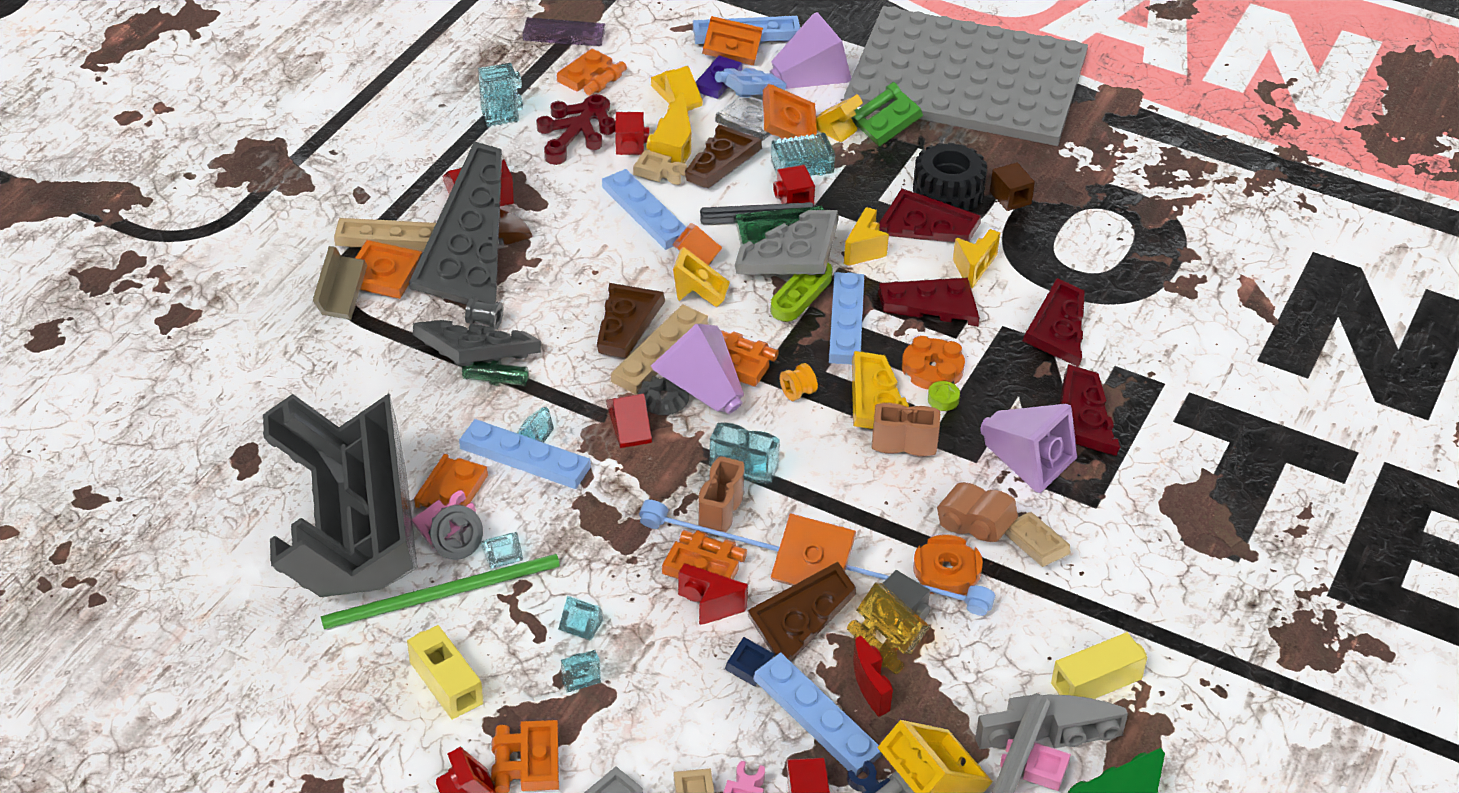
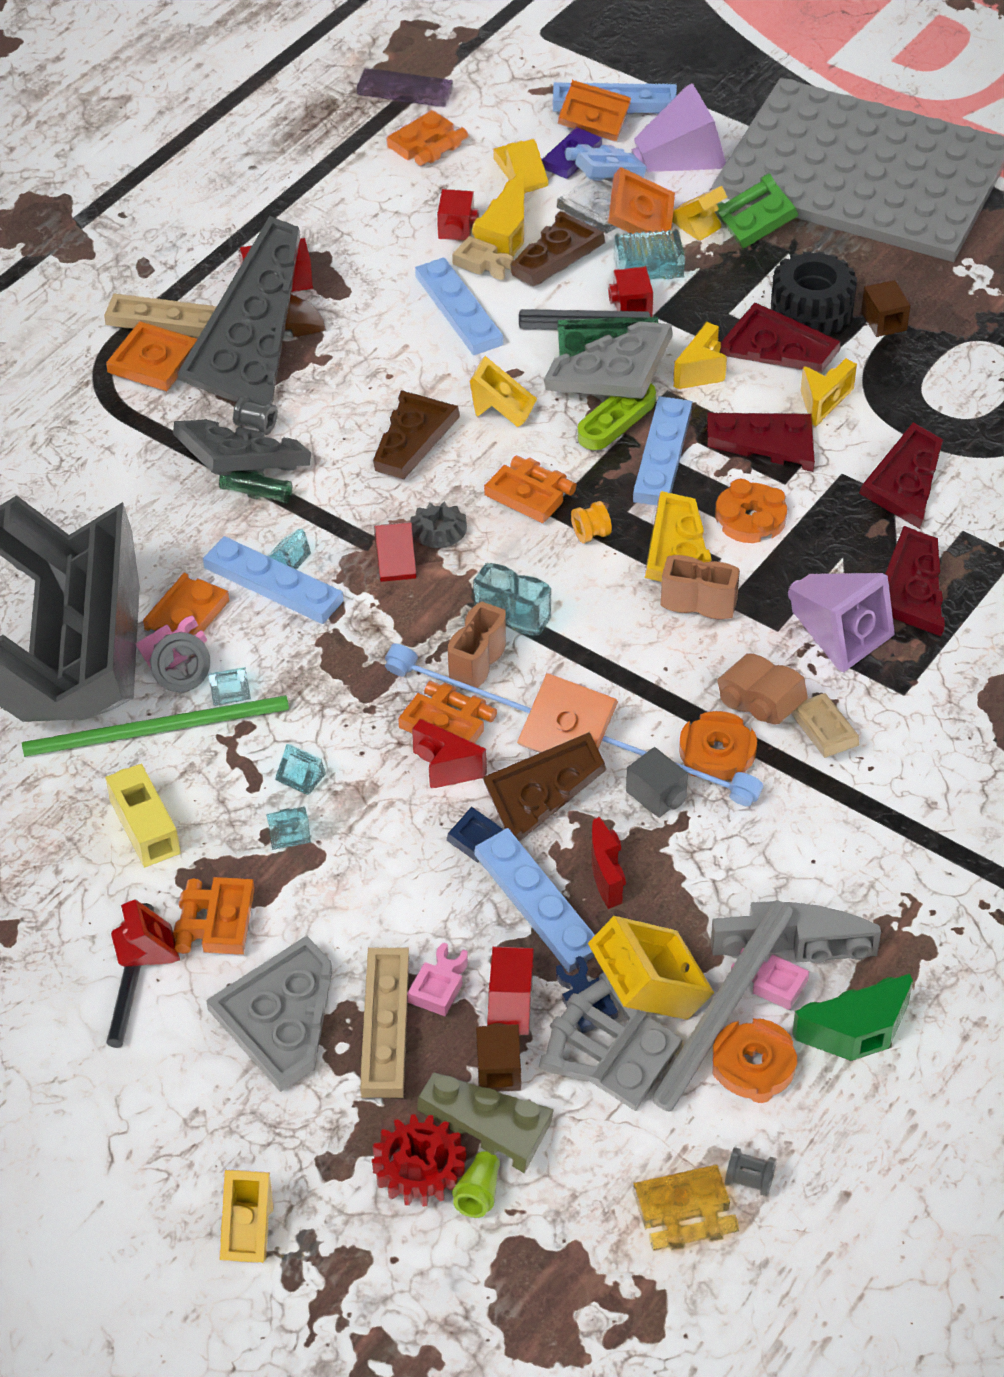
camera: 10 degrees right, 5 degrees up
dark tan panel [313,246,367,320] -> none
clear light blue brick [478,63,523,127] -> none
dark red plant [536,94,616,165] -> none
tan plate [611,304,708,395] -> none
lavender slope [651,324,744,414] -> none
orange panel [672,223,722,265] -> none
clear yellow plate [847,582,930,674] -> none
lime tile [928,381,960,411] -> none
light yellow brick [1051,632,1147,699] -> none

